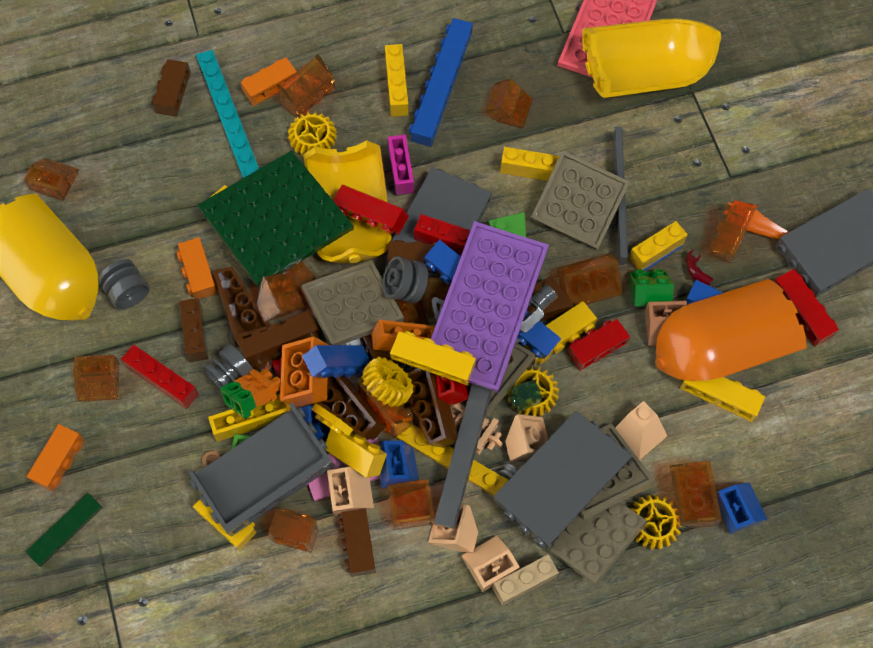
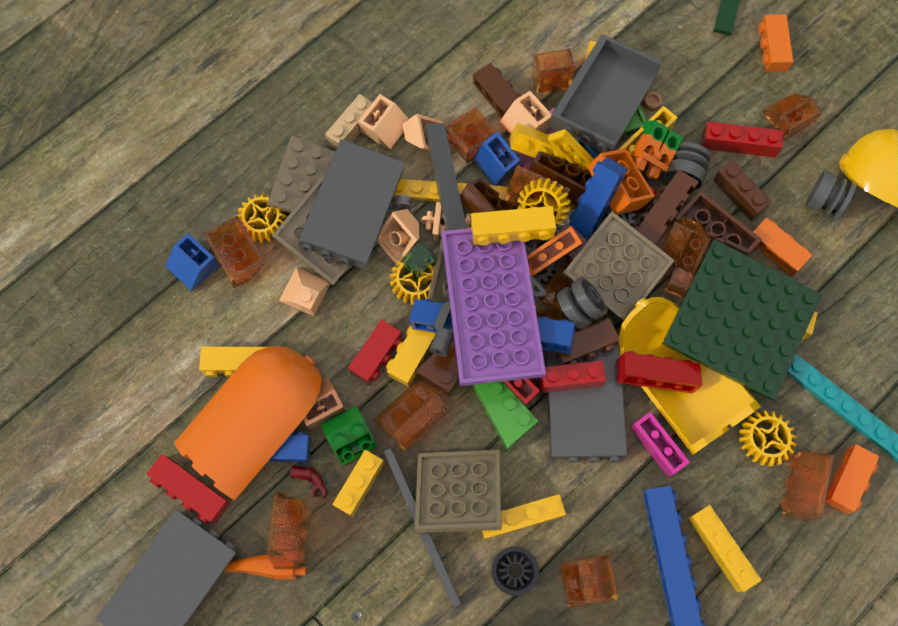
camera: 160 degrees right, 5 degrees up
none -> black wheel [491,546,539,595]

